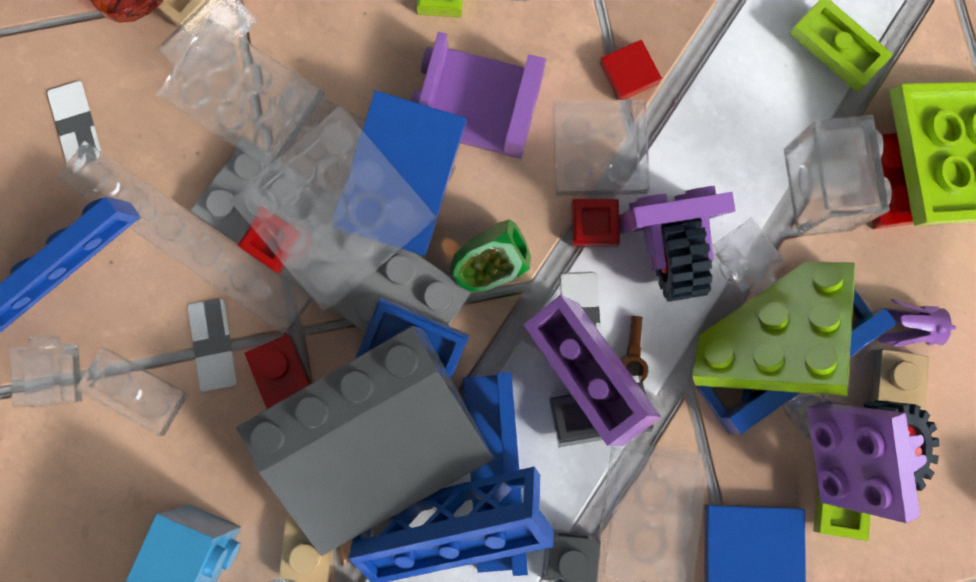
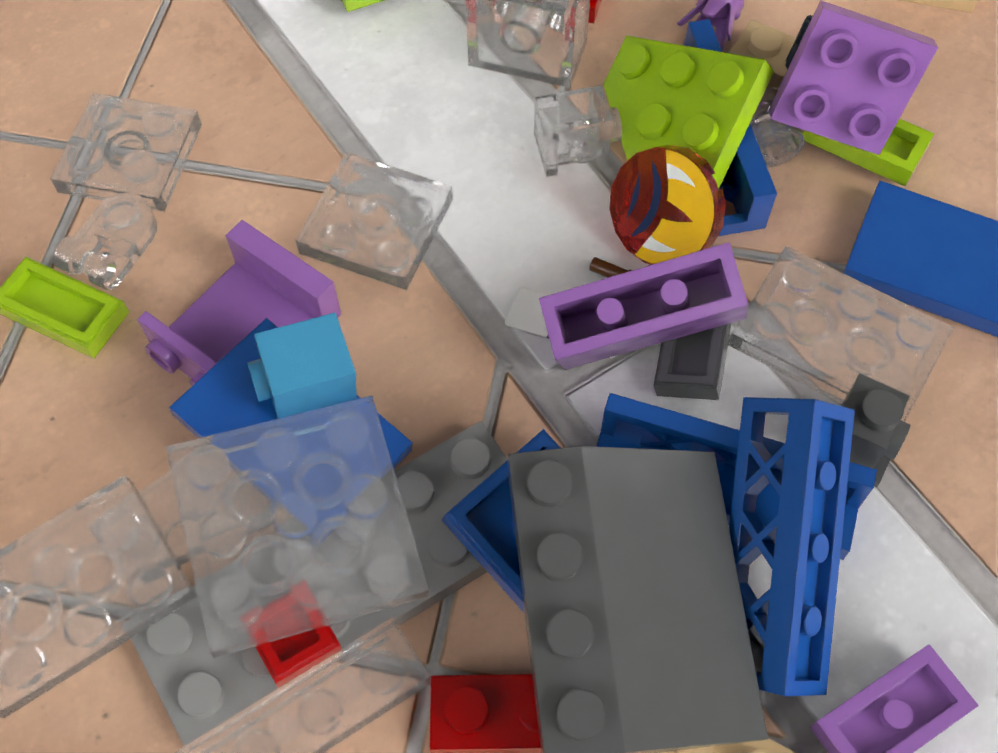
camera: 65 degrees left, 20 degrees down
green rock [450,219,531,292] -> none
red tile [571,199,620,247] -> none
red tile [599,39,662,102] -> none
plate [619,186,736,302] -> none
none -> dark azure brick [247,312,357,421]
none -> tile [609,145,726,264]

